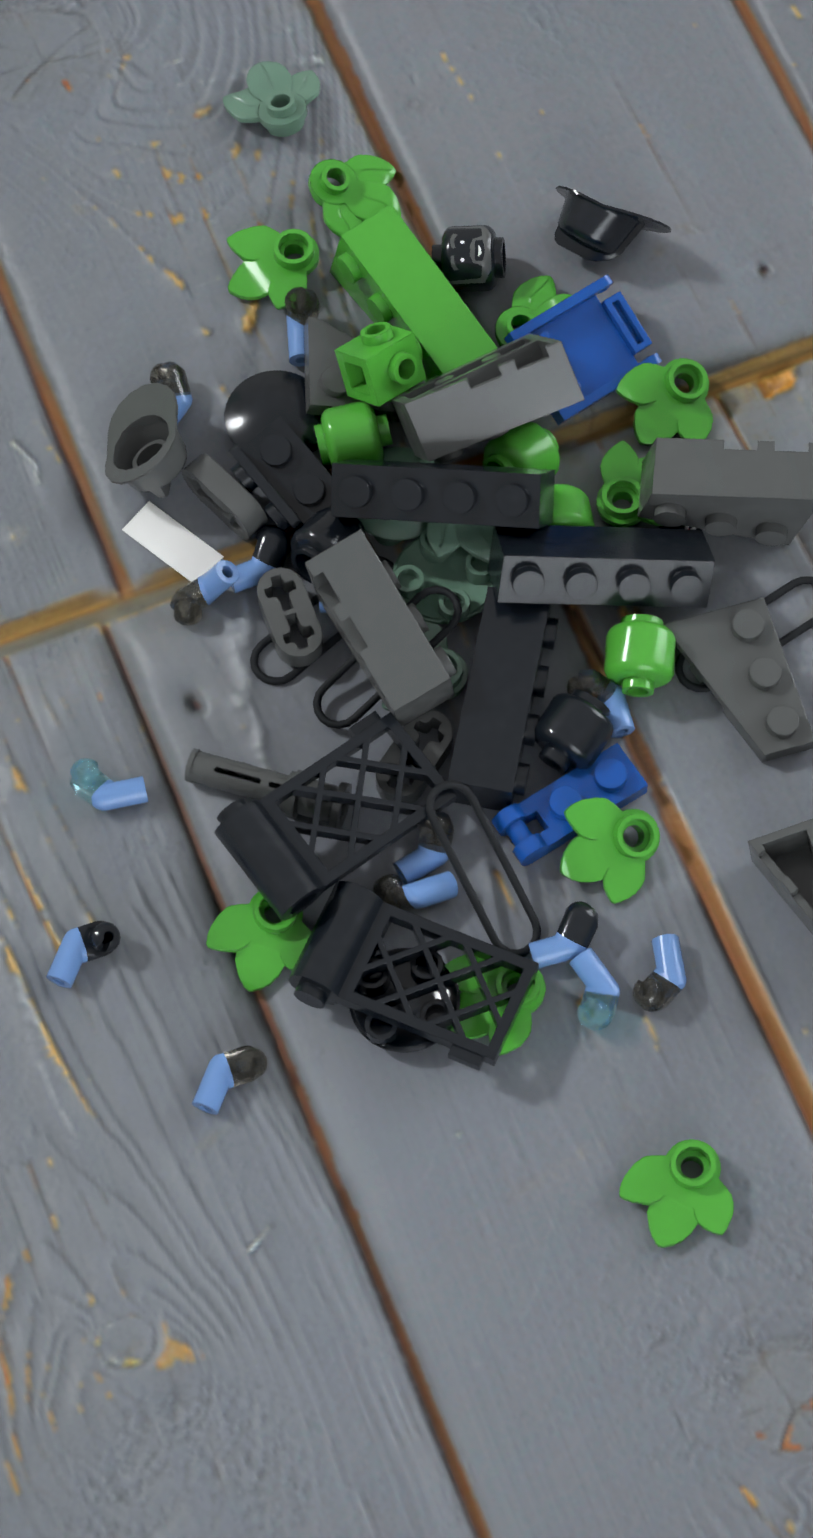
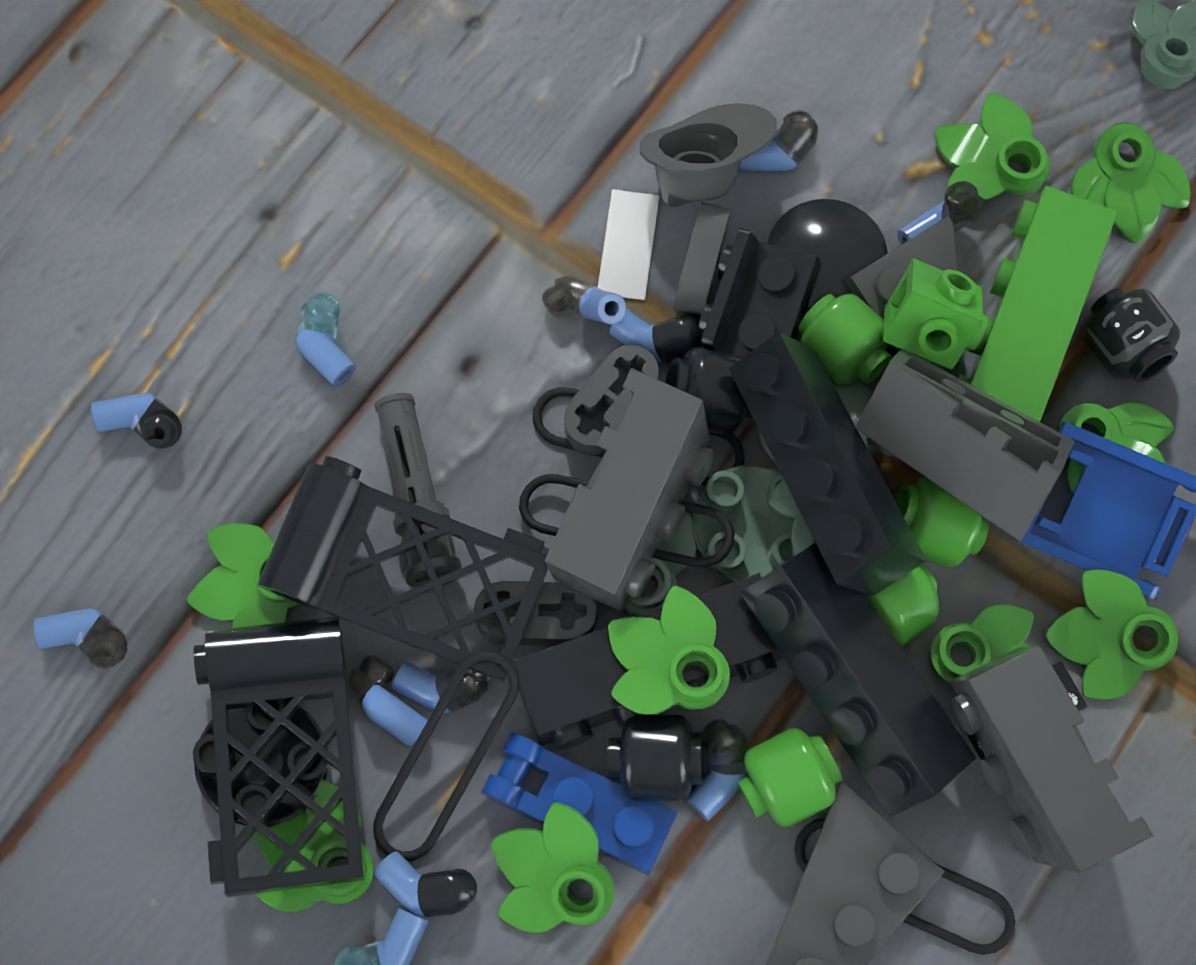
camera: 55 degrees right, 5 degrees up
none -> bright green plate [608,586,730,715]

